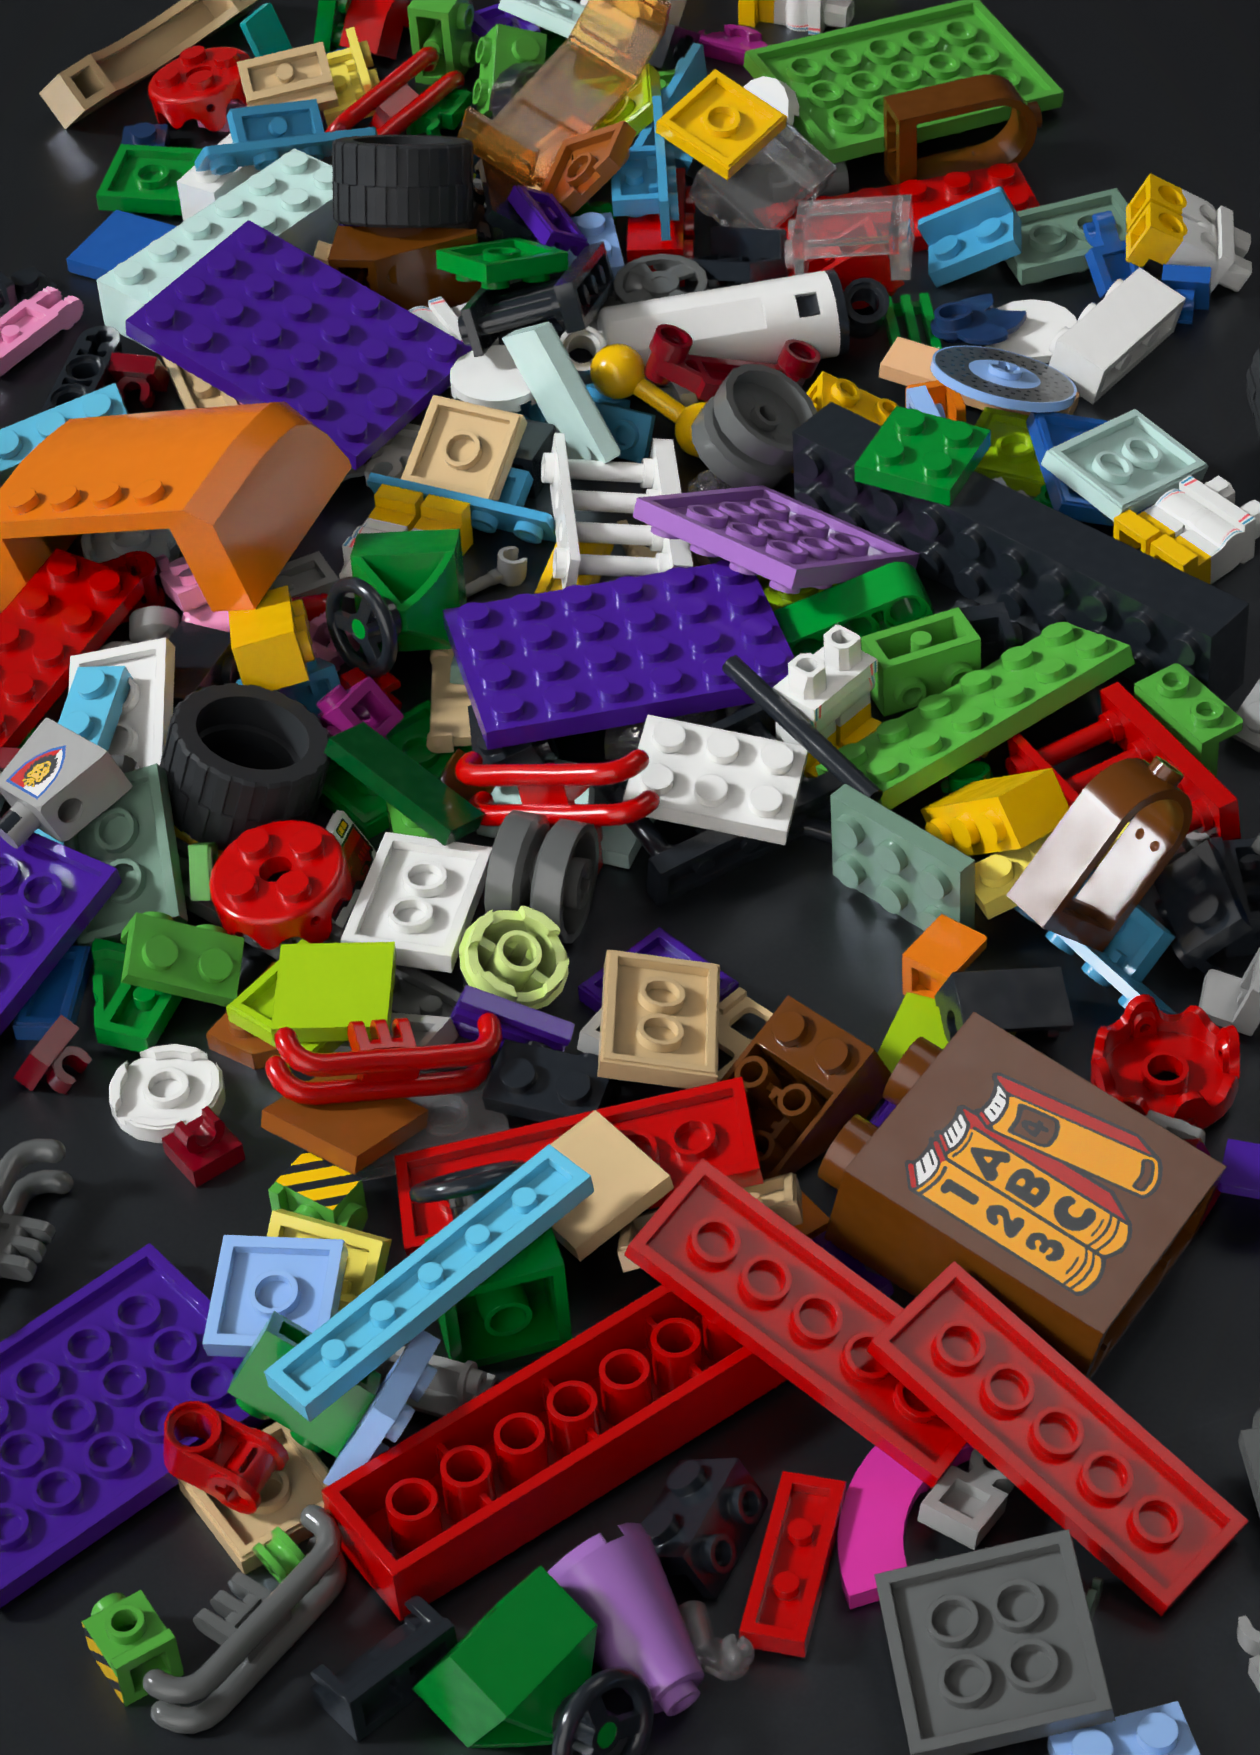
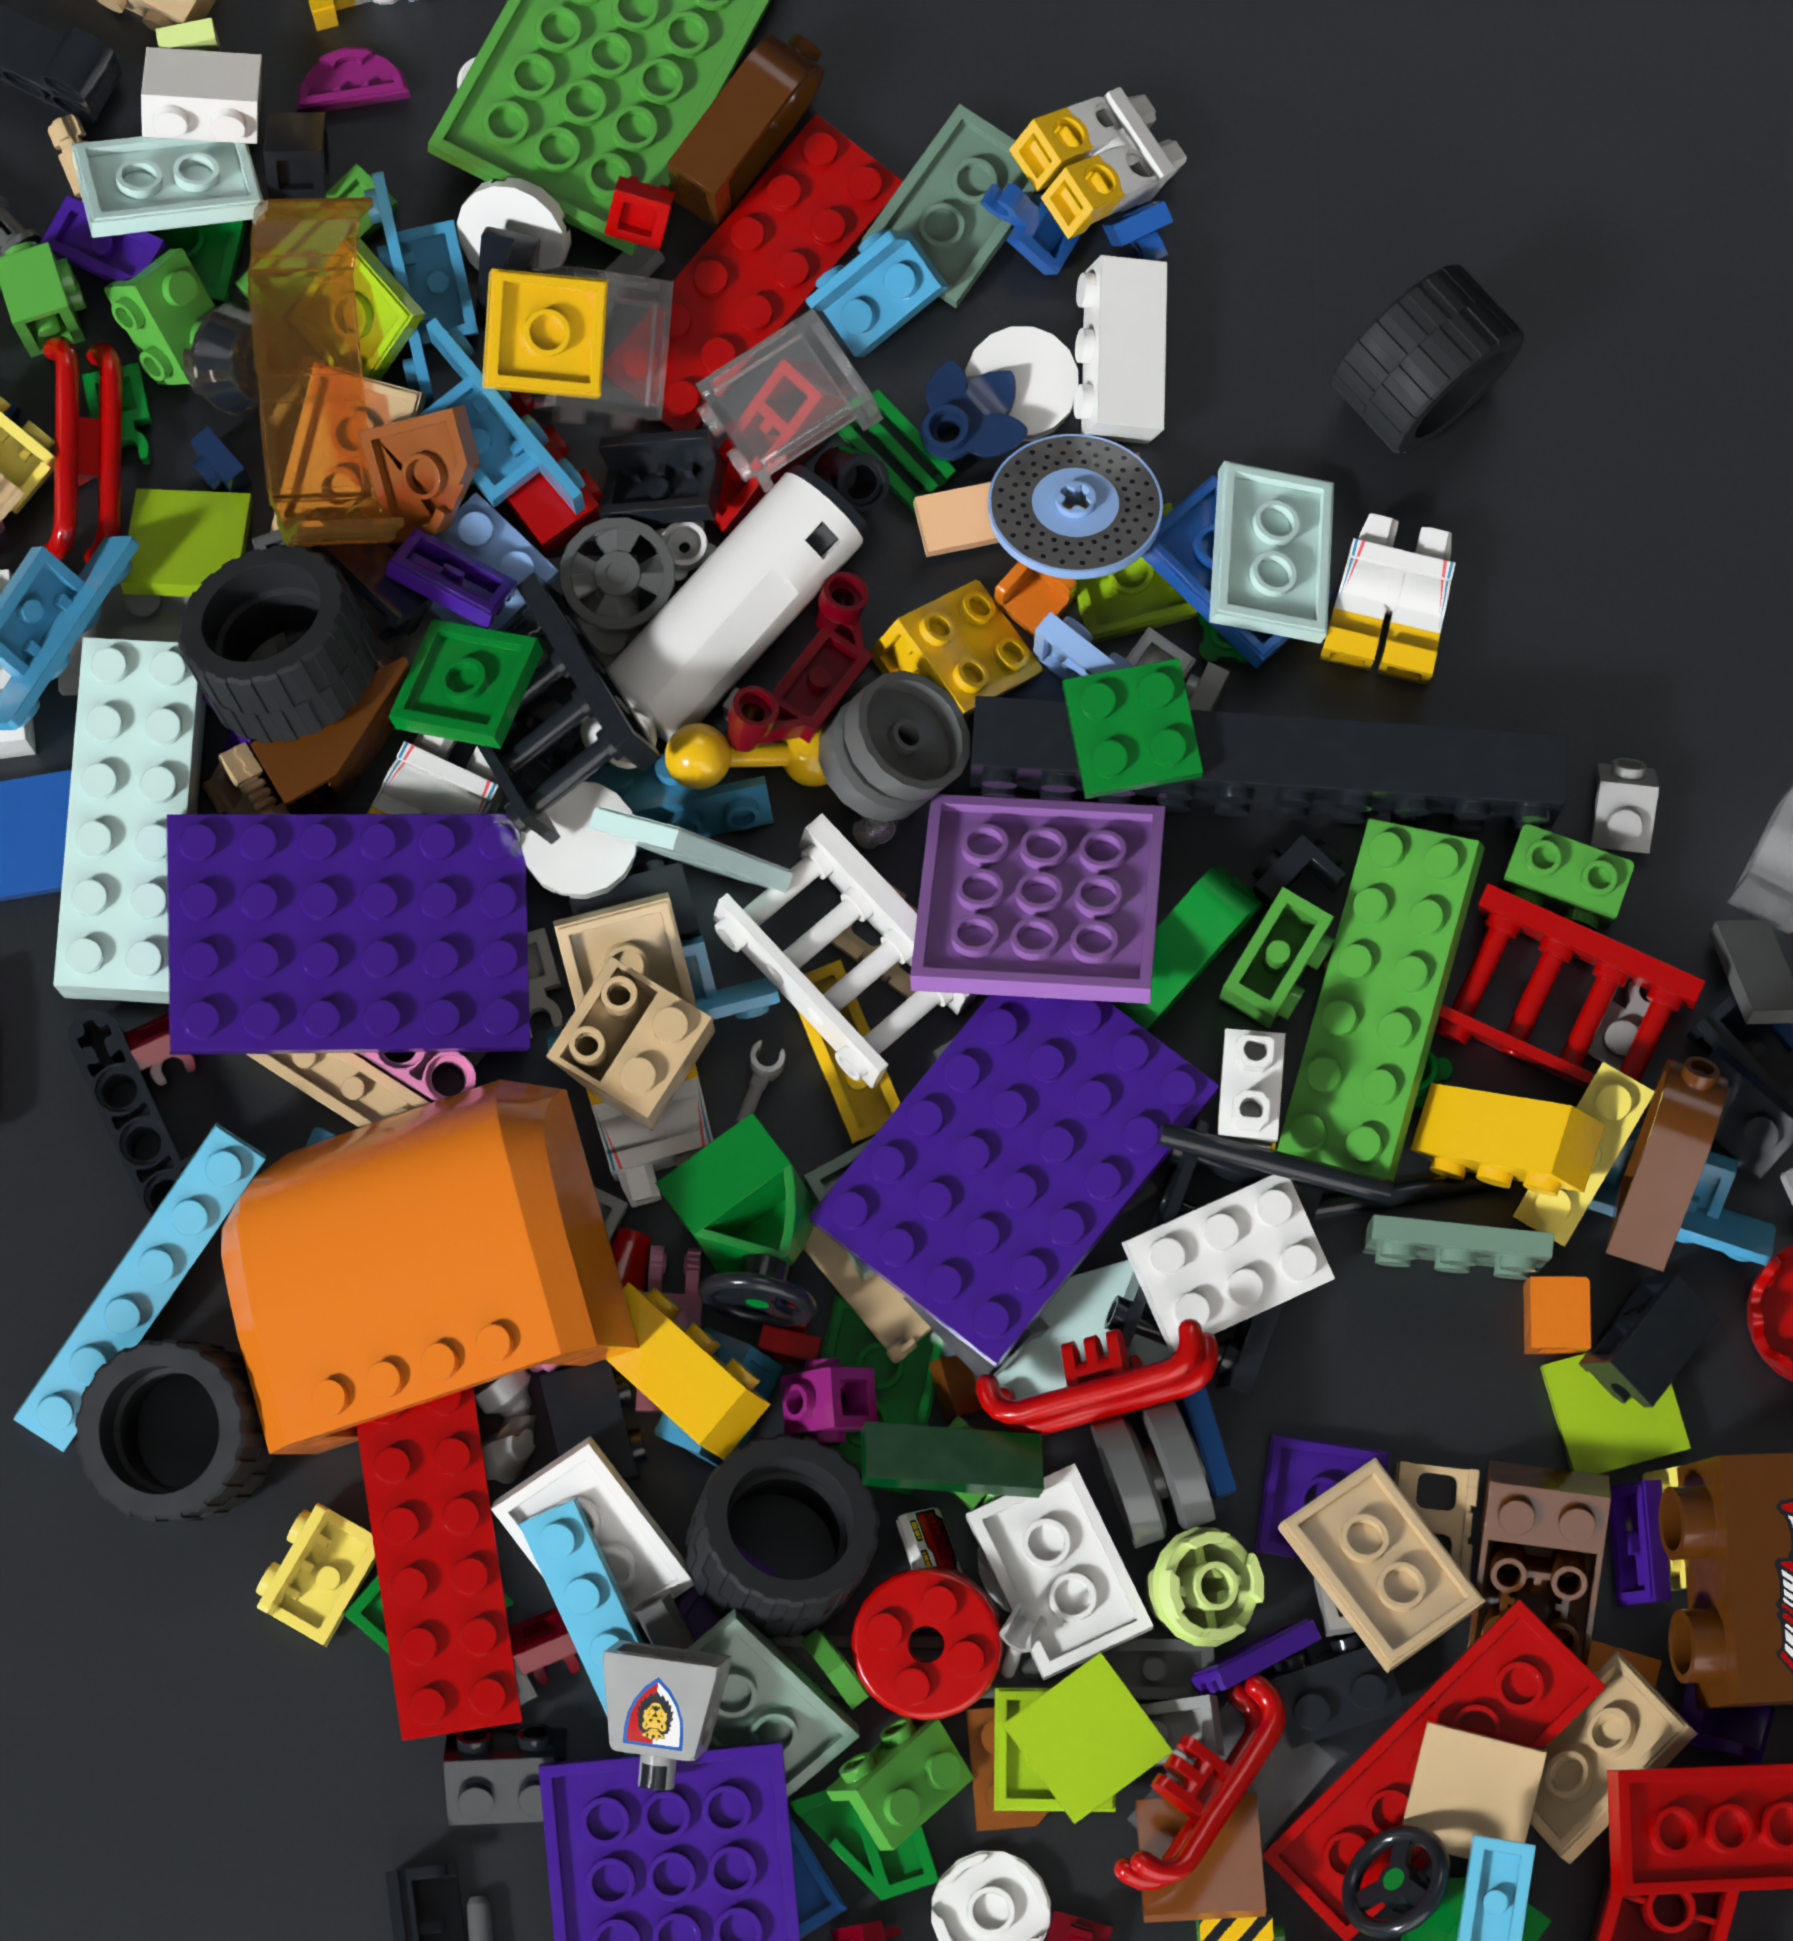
camera: 40 degrees left, 35 degrees up
none -> tan slope [546,956,715,1131]
none -> red tile [604,175,675,250]
none -> light grey hand [999,1604,1047,1678]
none -> blue tile [1180,1386,1237,1501]

